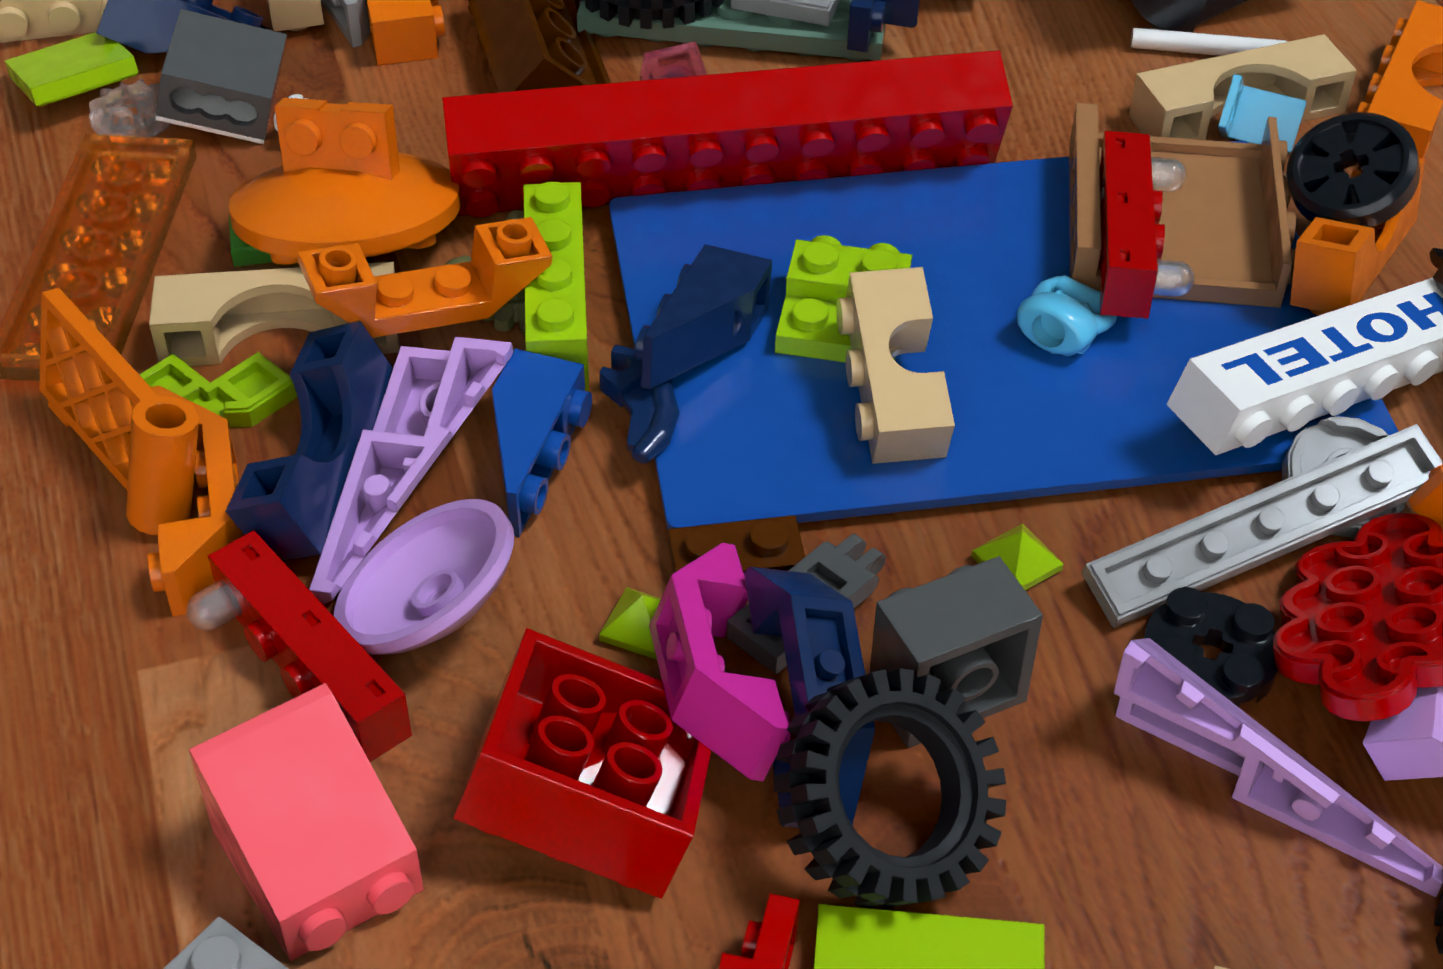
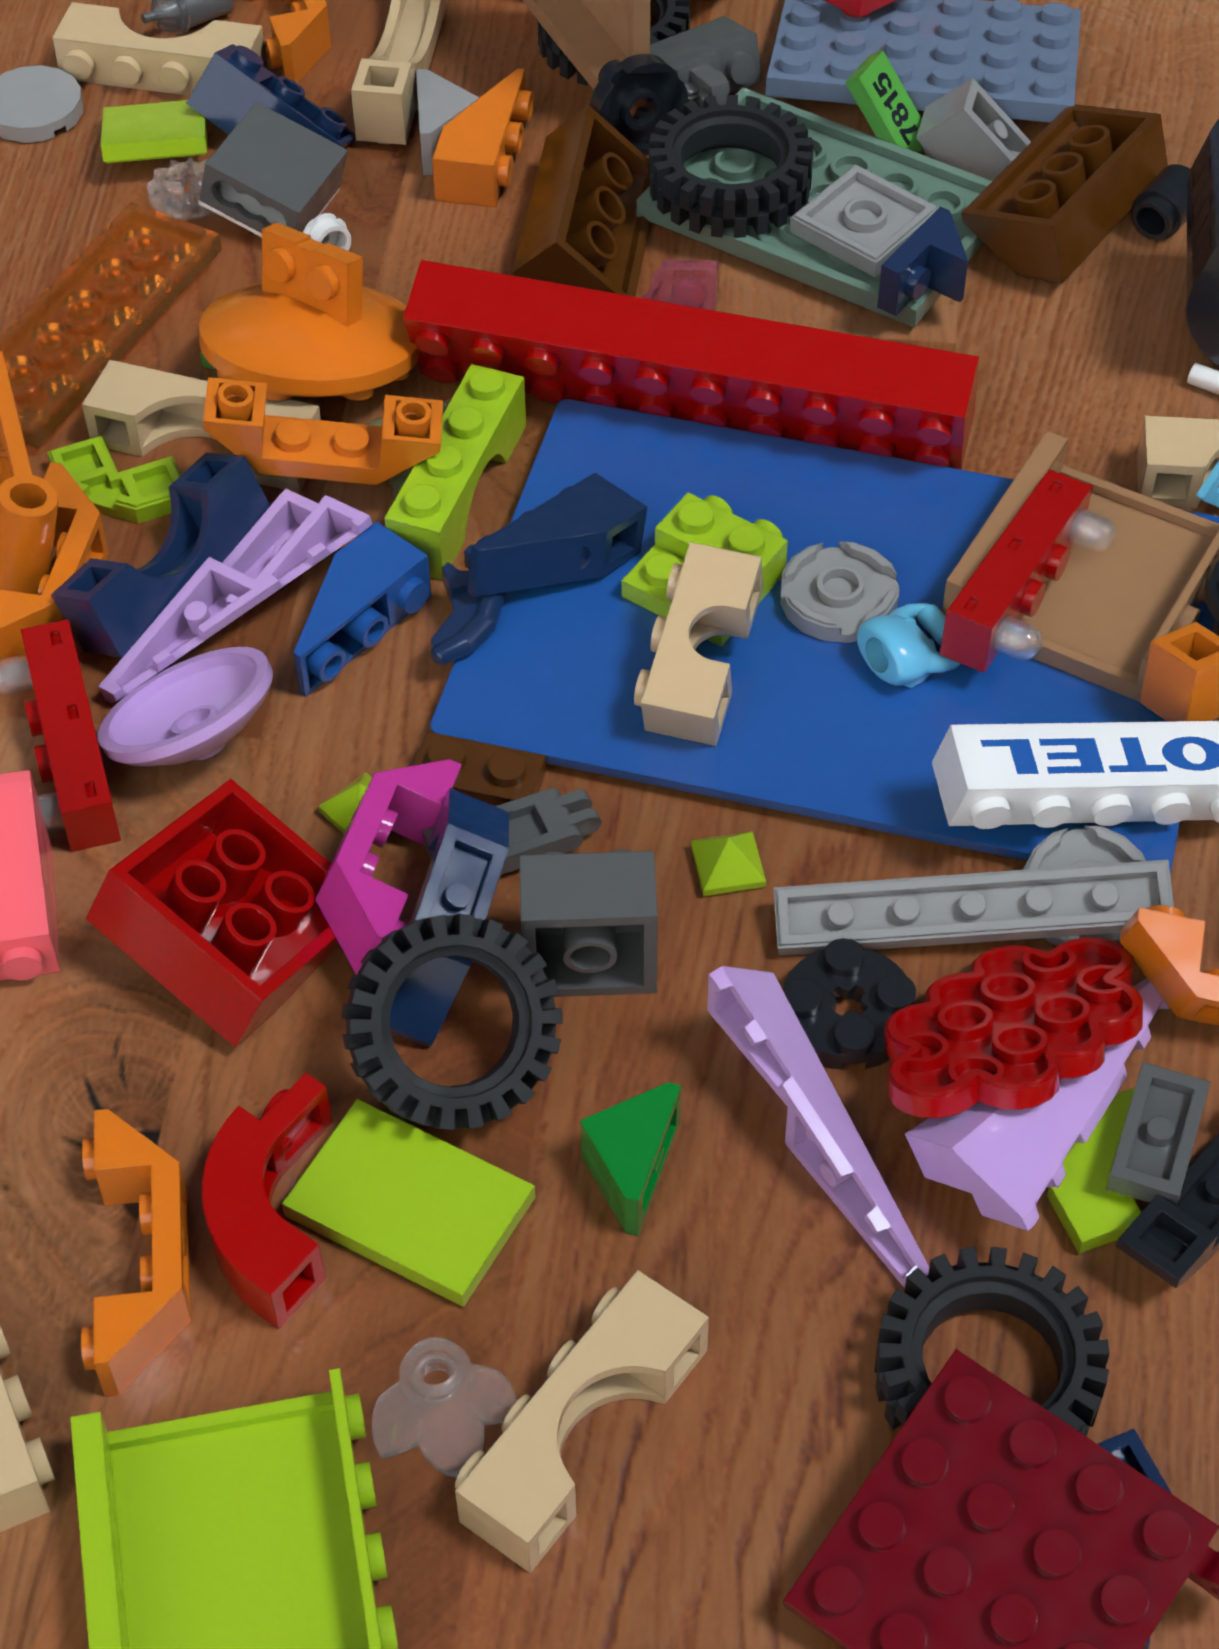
camera: 25 degrees right, 5 degrees up
none -> green slope [580,1082,681,1236]
none -> light grey tile [780,541,899,643]

